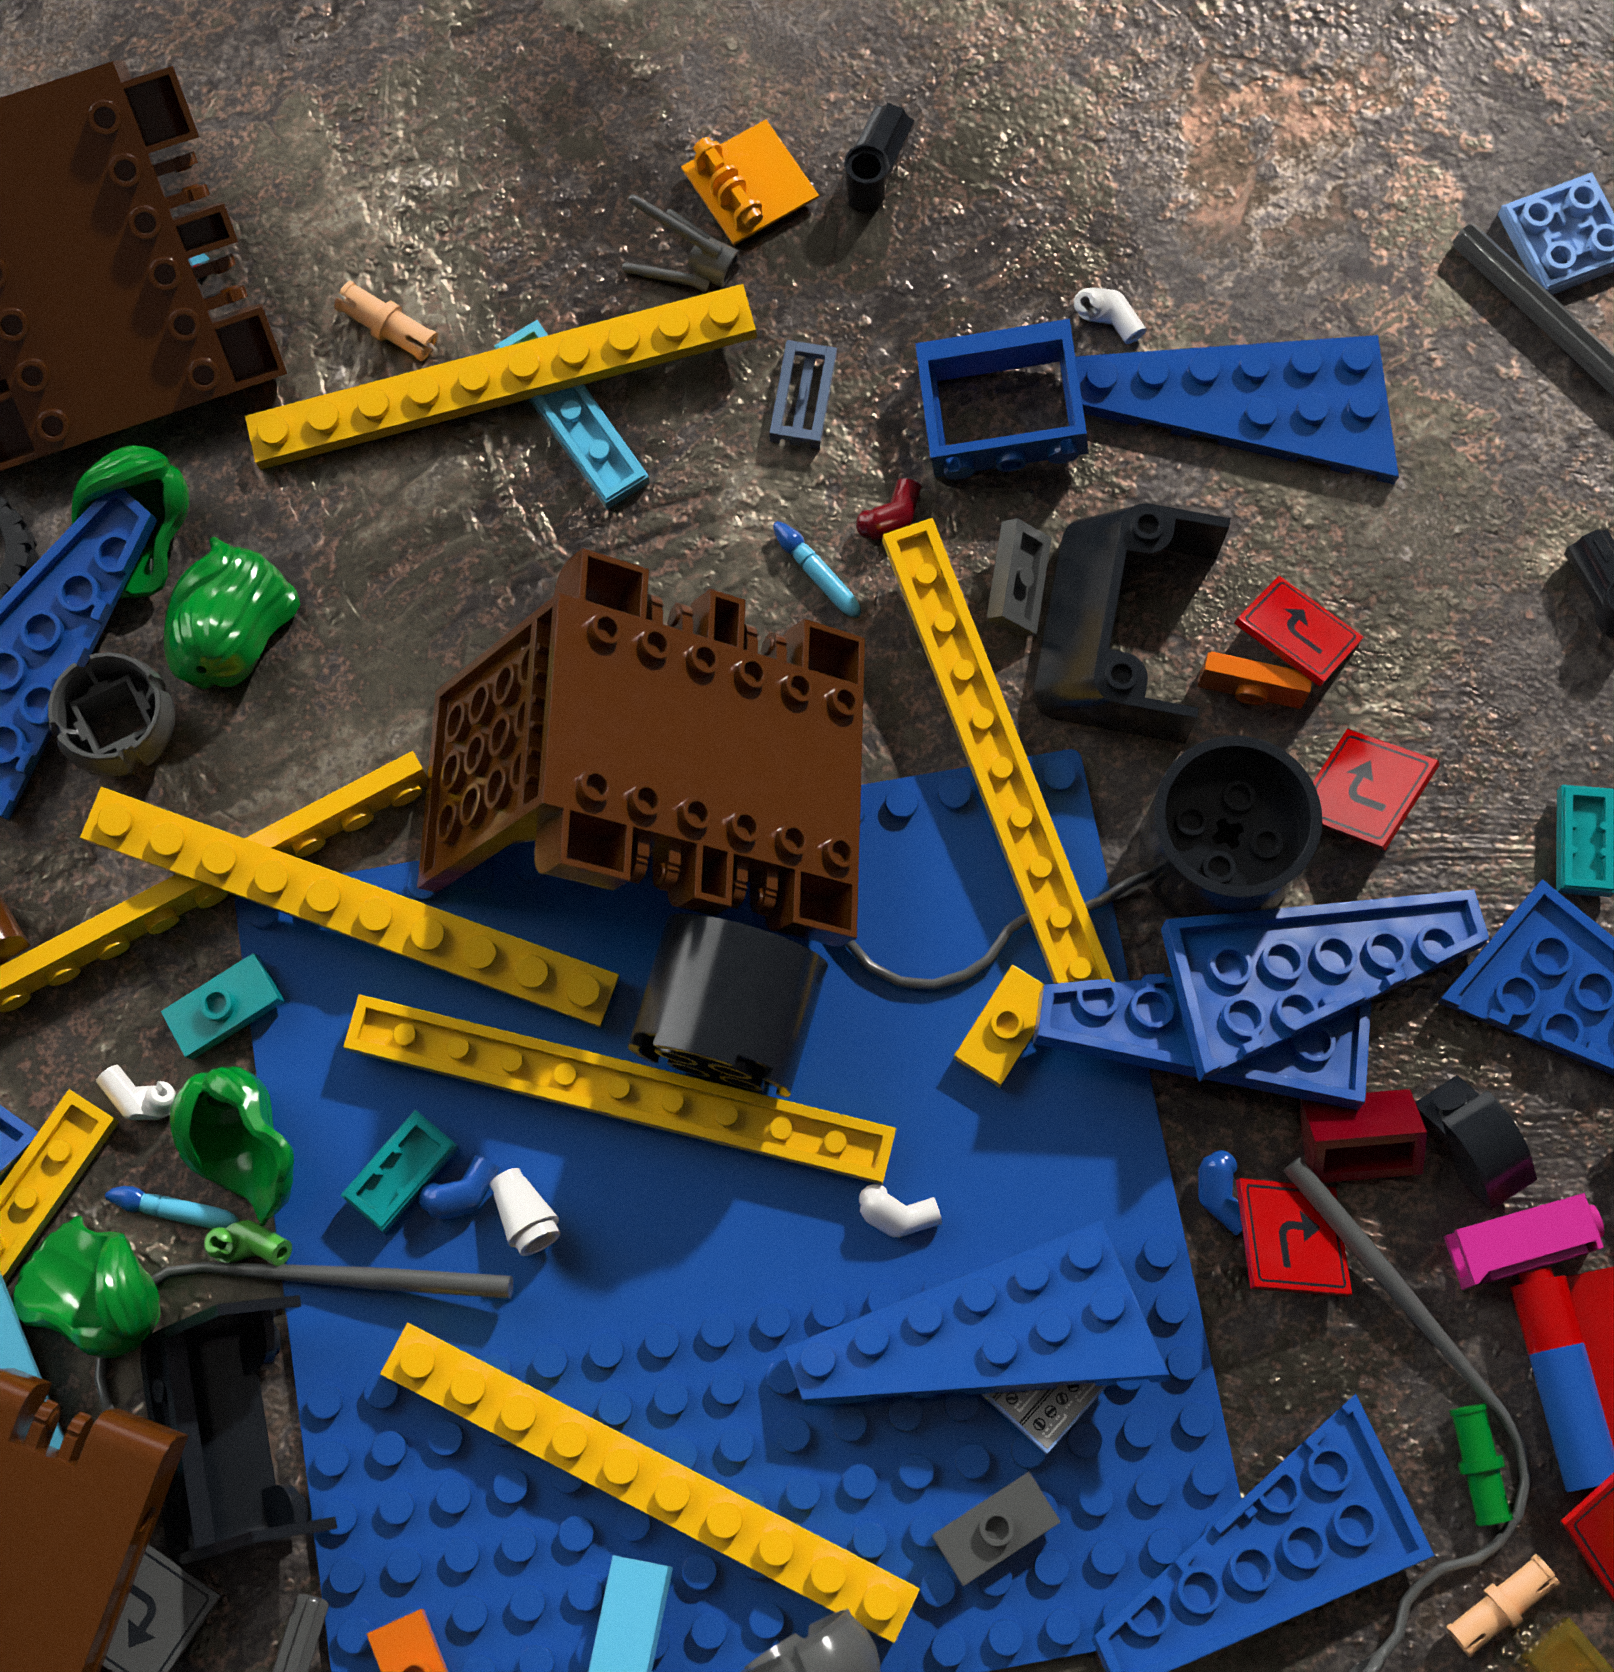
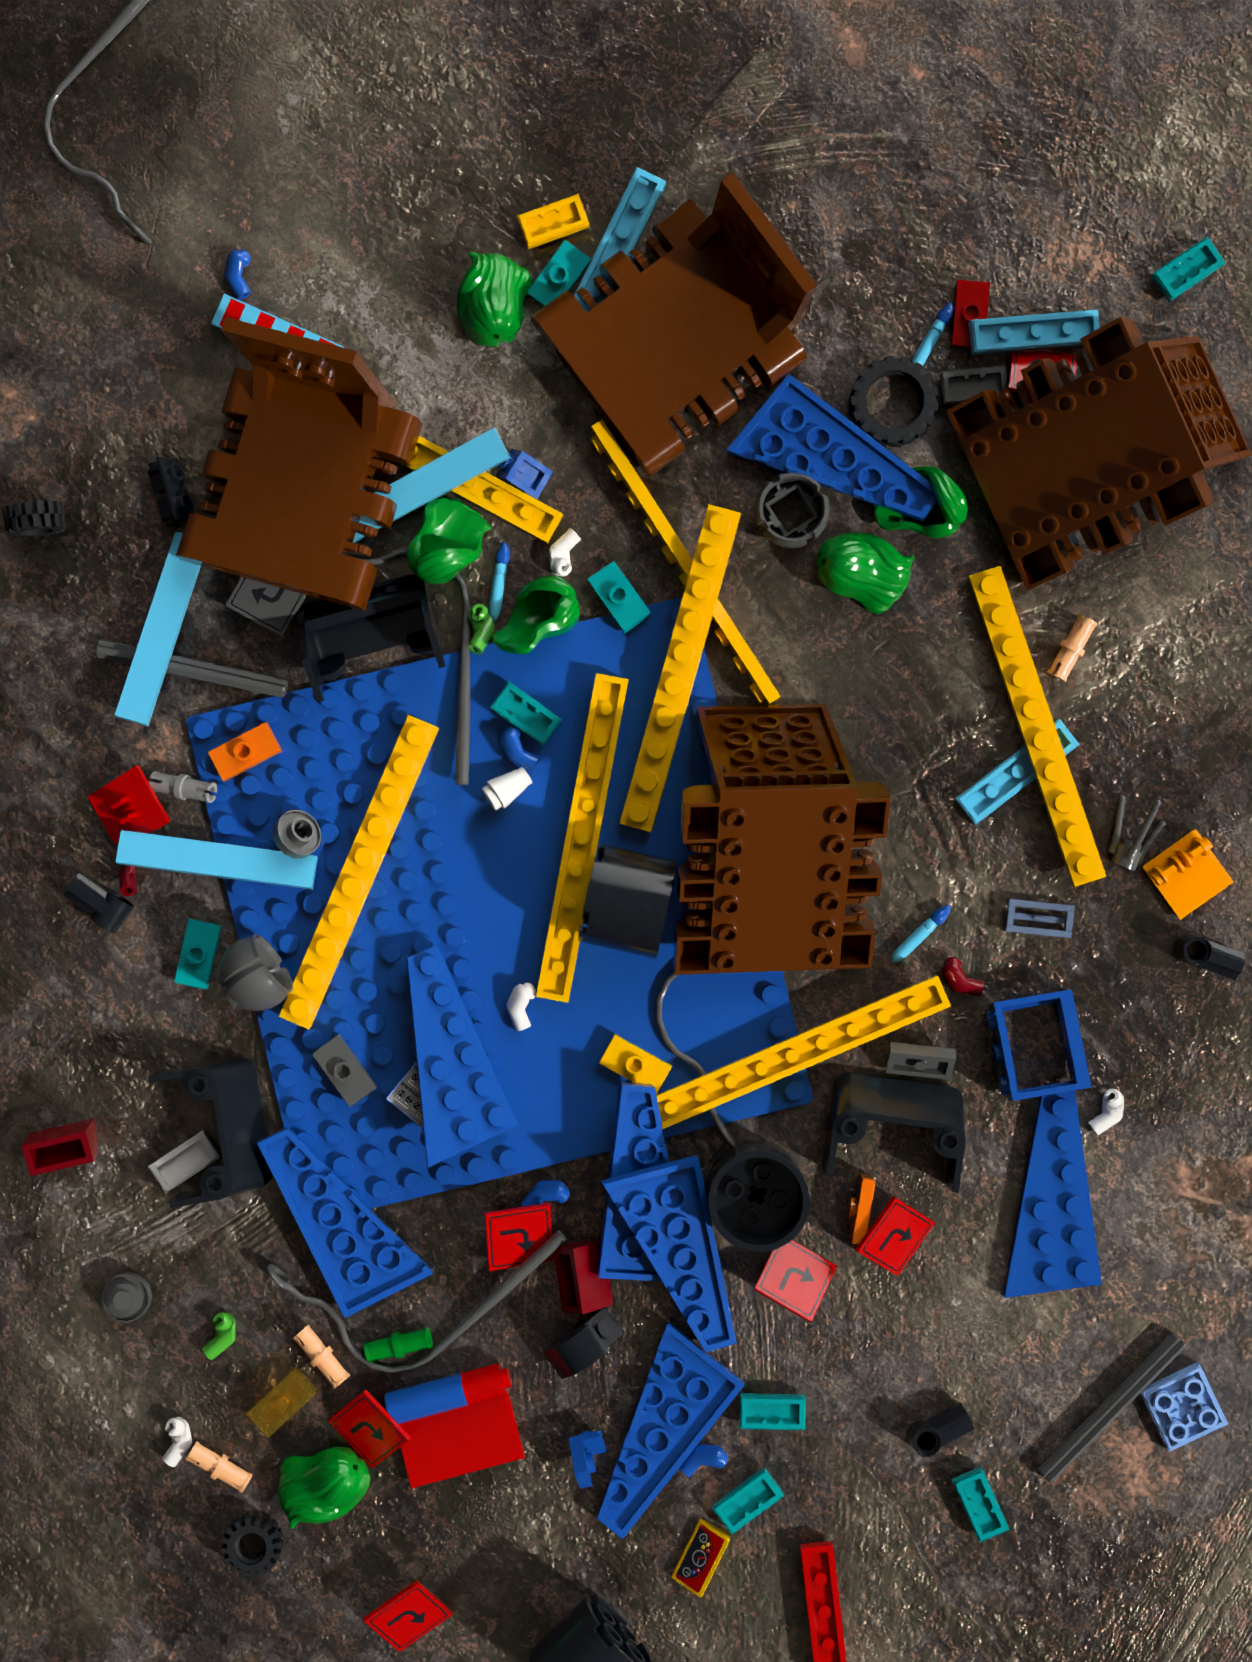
camera: 90 degrees right, 15 degrees up
dark pink window [1443,1193,1604,1290] -> none
none -> dark grey plate [272,810,321,859]

